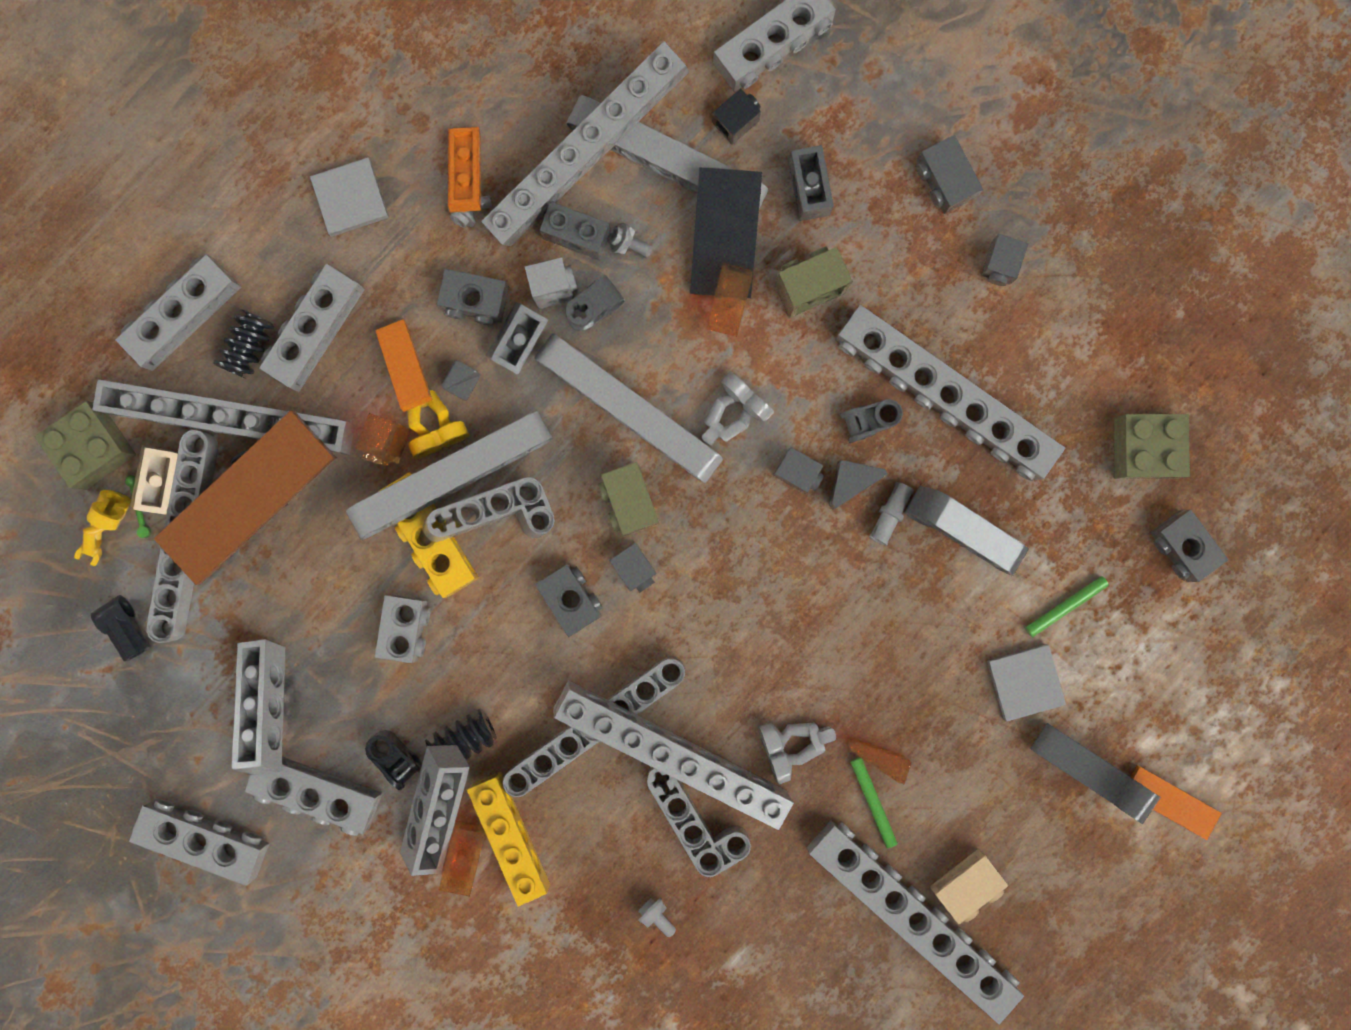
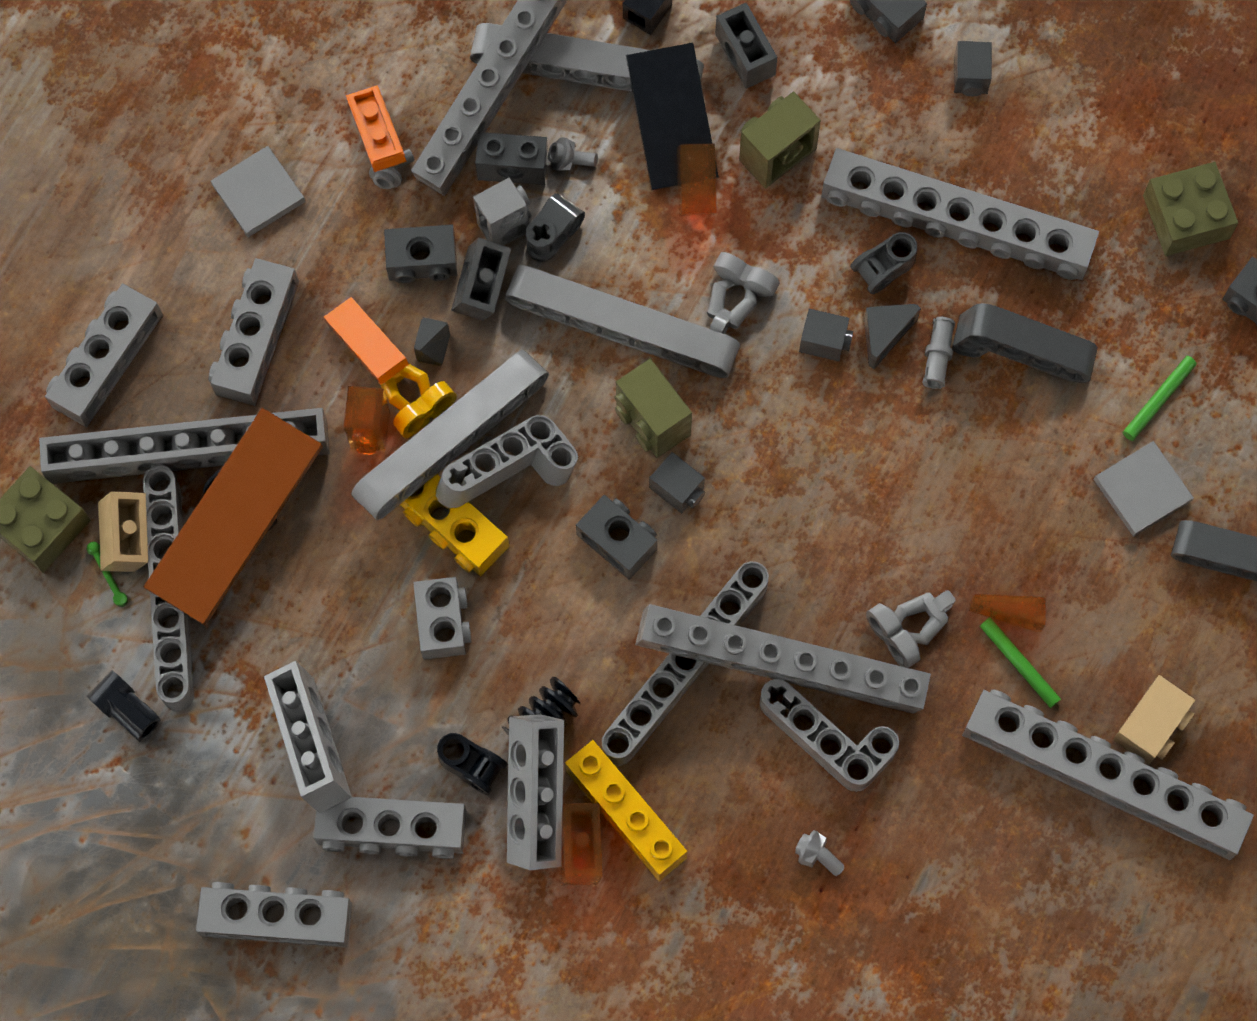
camera: 20 degrees left, 15 degrees down
yellow piece [74,490,131,566] -> none
black piece [213,309,275,379] -> none

